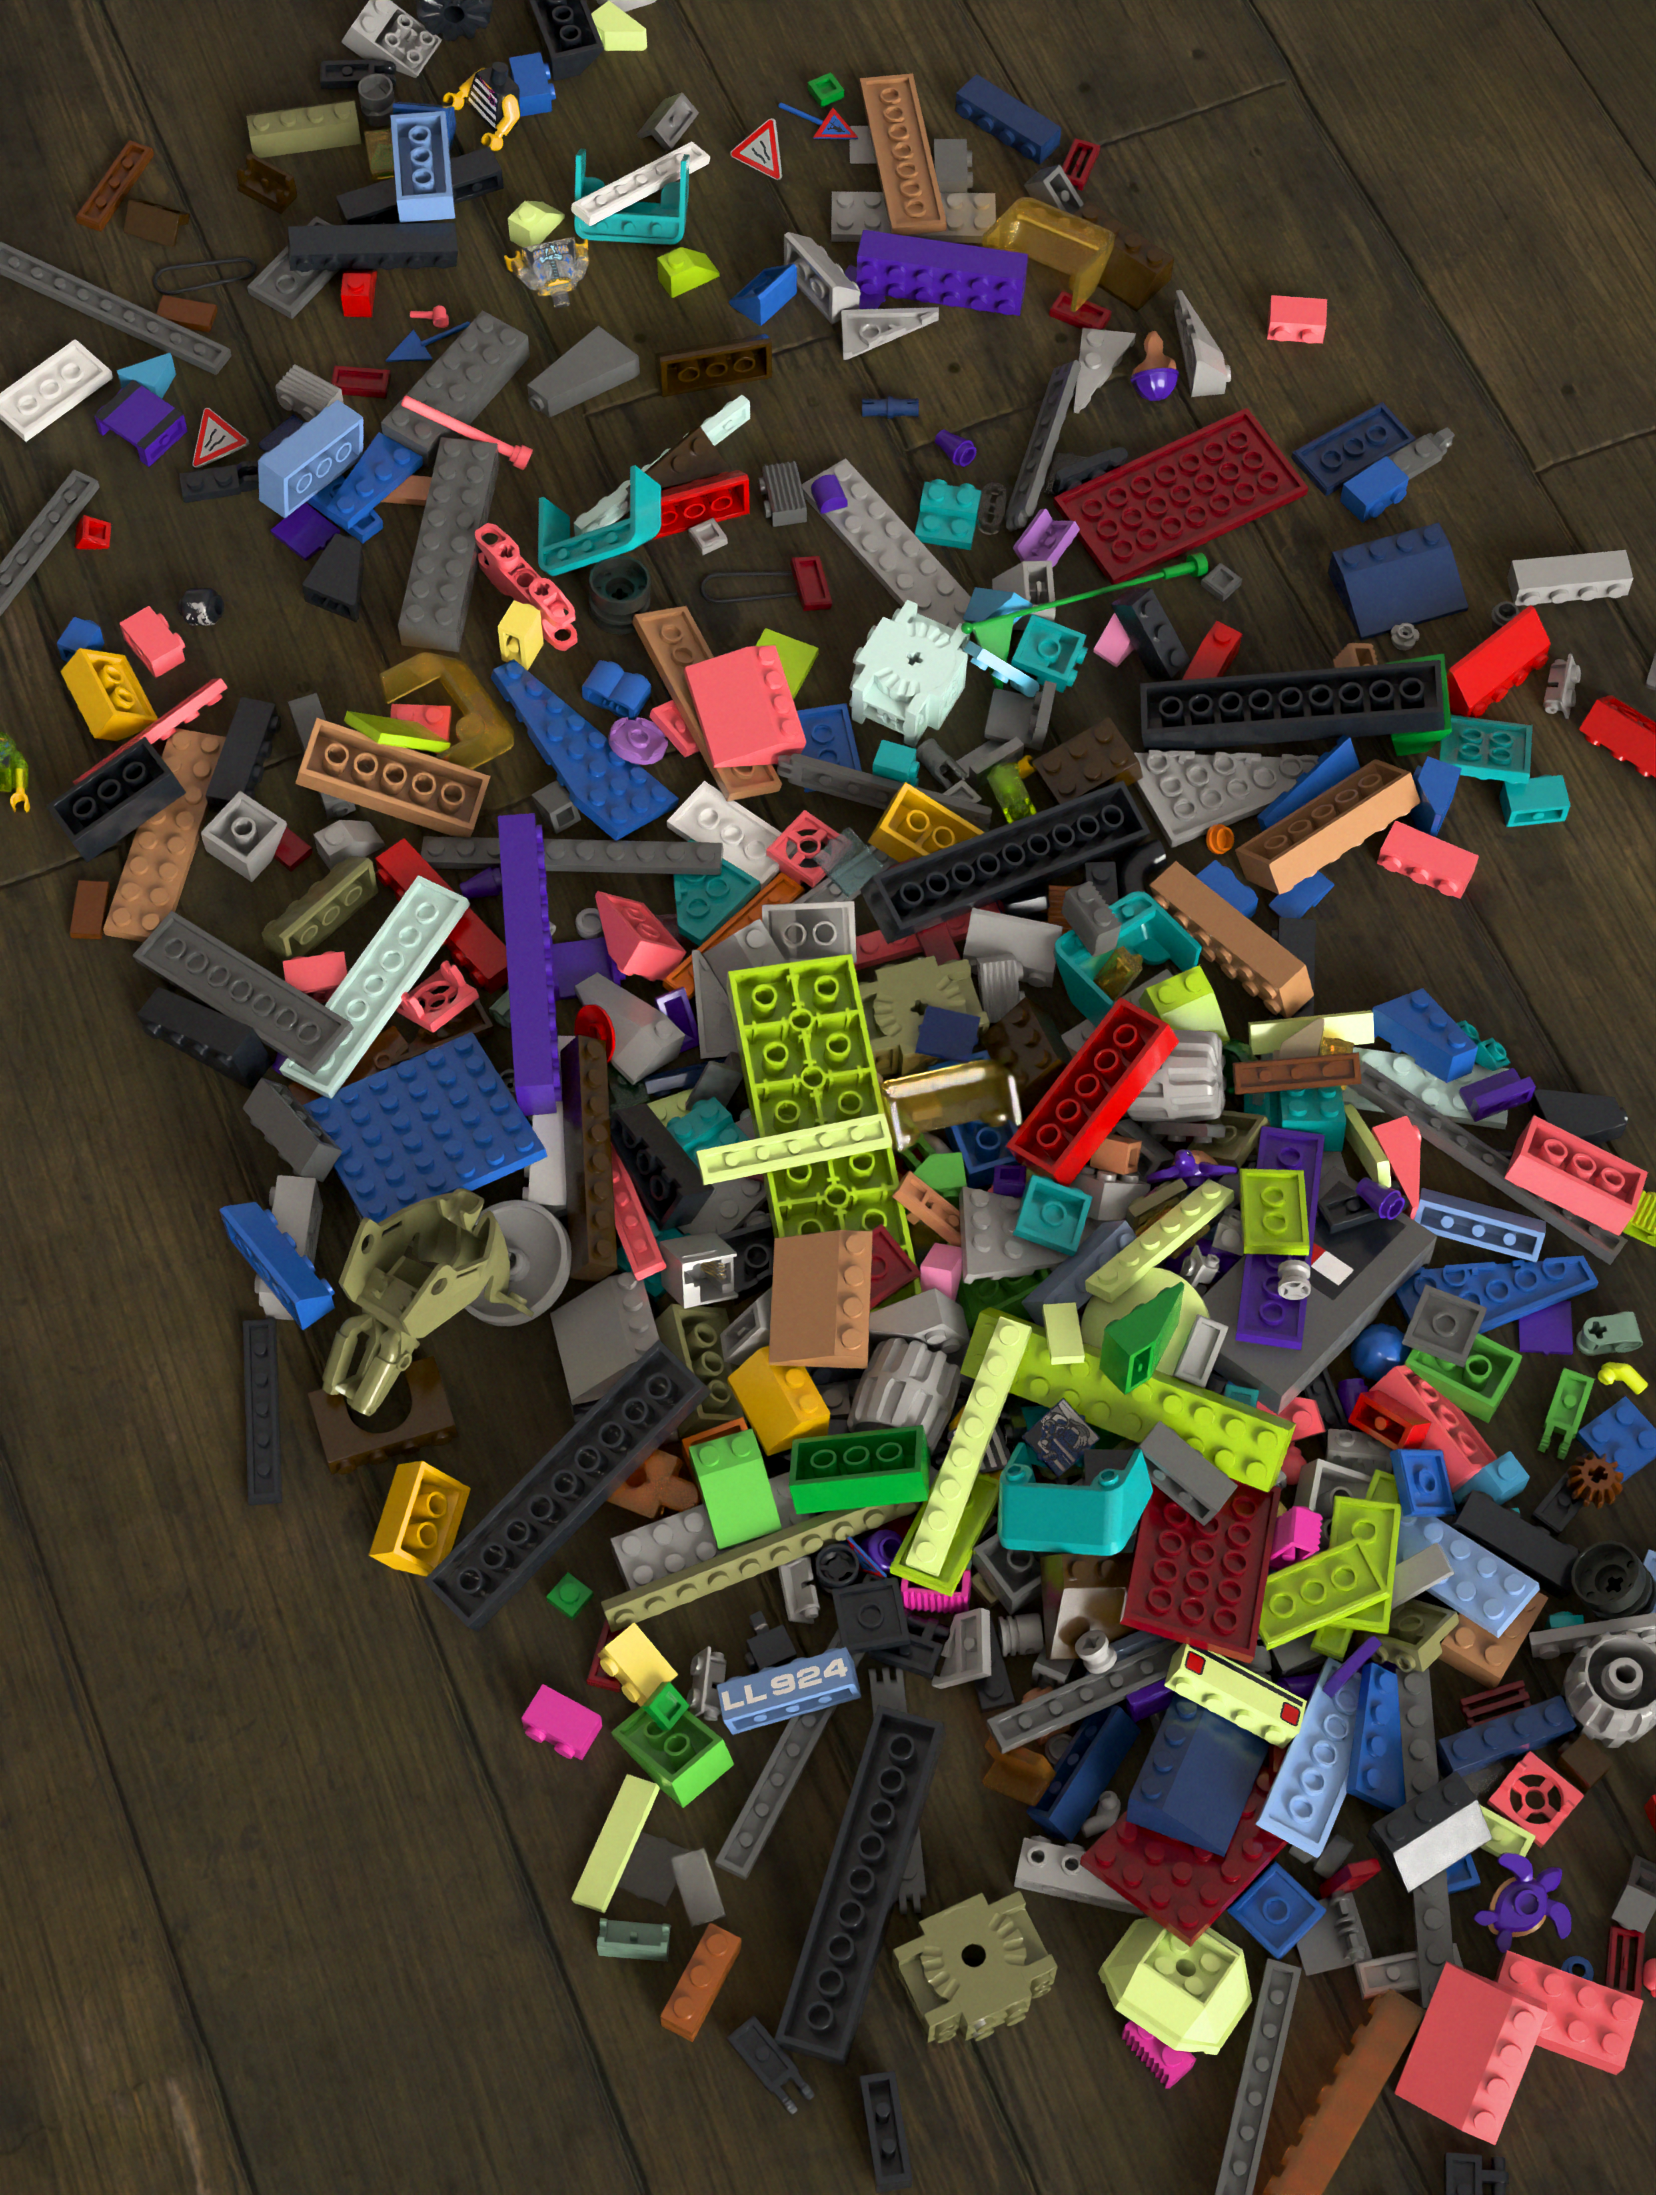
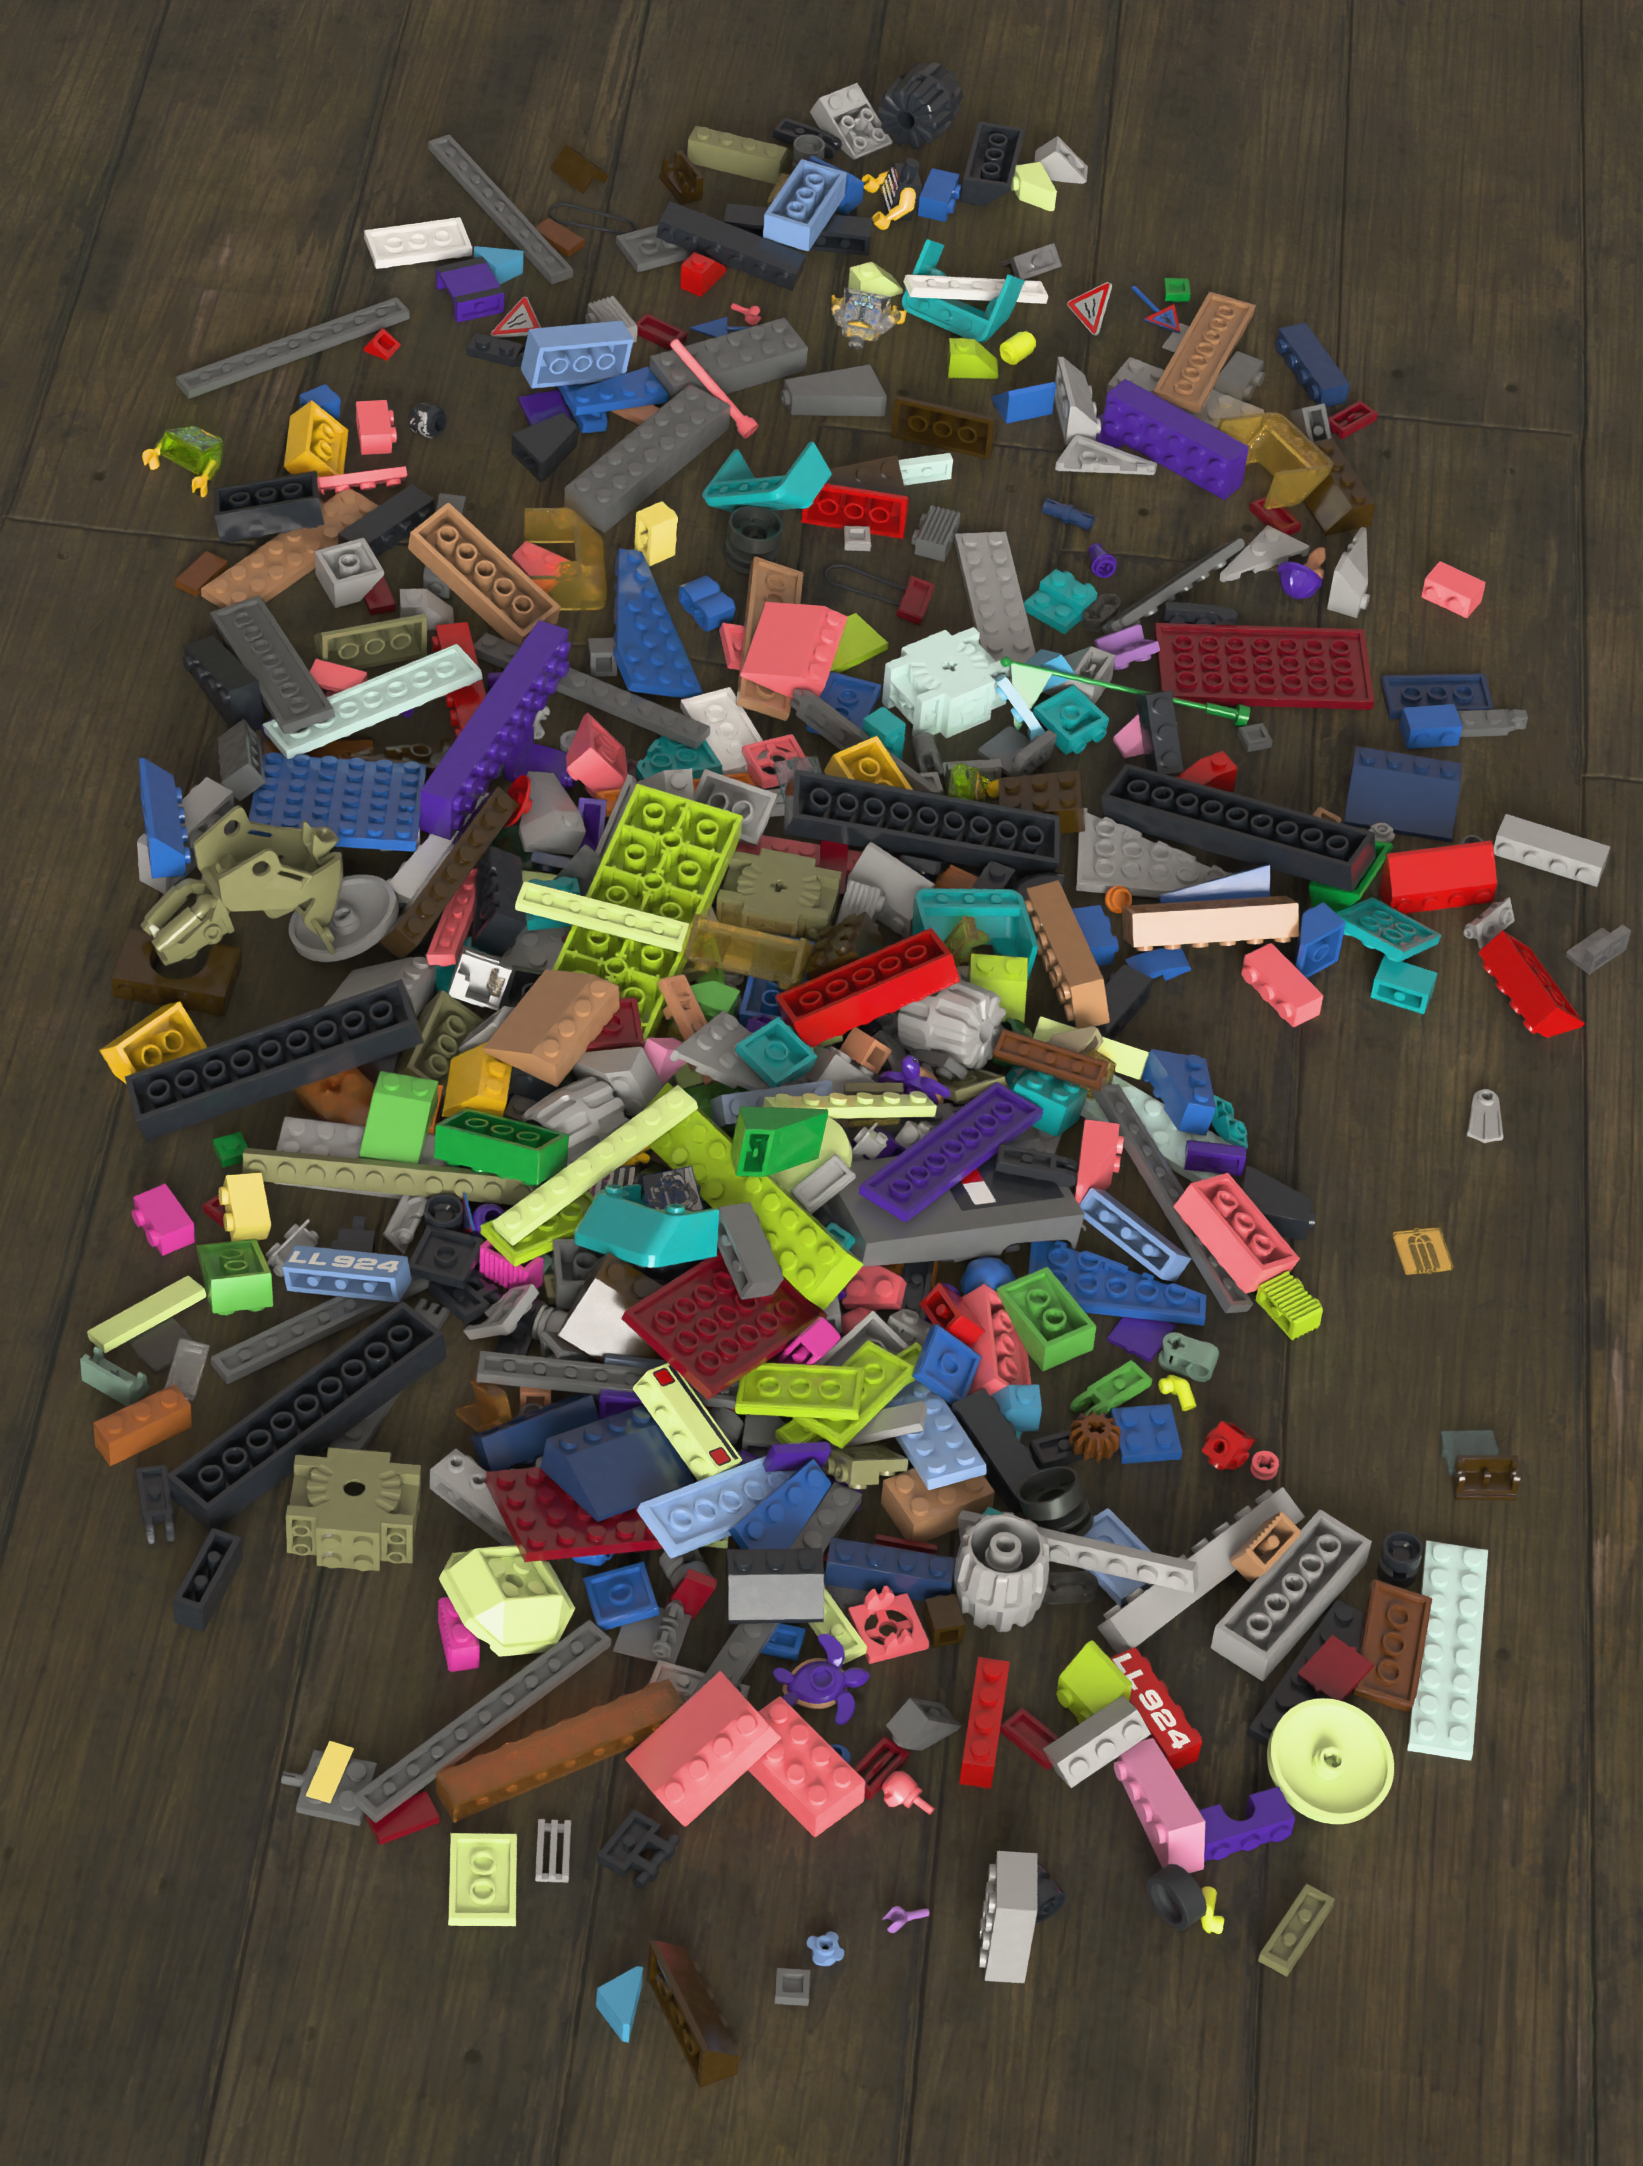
camera: 25 degrees right, 15 degrees down
reddish brown tile [76,140,154,232] -> none
black tile [243,1318,282,1506] -> none
lime tile [344,711,451,754] -> none
coral piece [396,960,479,1033] -> none
coral piece [475,523,578,651] -> none
medium lavender tile [608,717,668,765] -> none
green plate [642,1681,690,1730] -> none
dark purple brick [811,475,848,514] -> none
clear blue piece [915,1005,981,1065] -> none
yellowish green tile [1042,1302,1085,1365] -> none
dark grey brick [1061,881,1122,957] -> none
light grey wheel [1075,1630,1117,1674] -> none
lime tile [1238,1169,1310,1255] -> none
light grey wheel [1277,1260,1311,1300] -> none
yellowish green tile [1344,1104,1391,1187] -> none
dark purple cone [1356,1177,1405,1220] -> none
dark grey plate [1402,1285,1487,1368] -> none
none -> neon yellow brick [1000,331,1036,365]

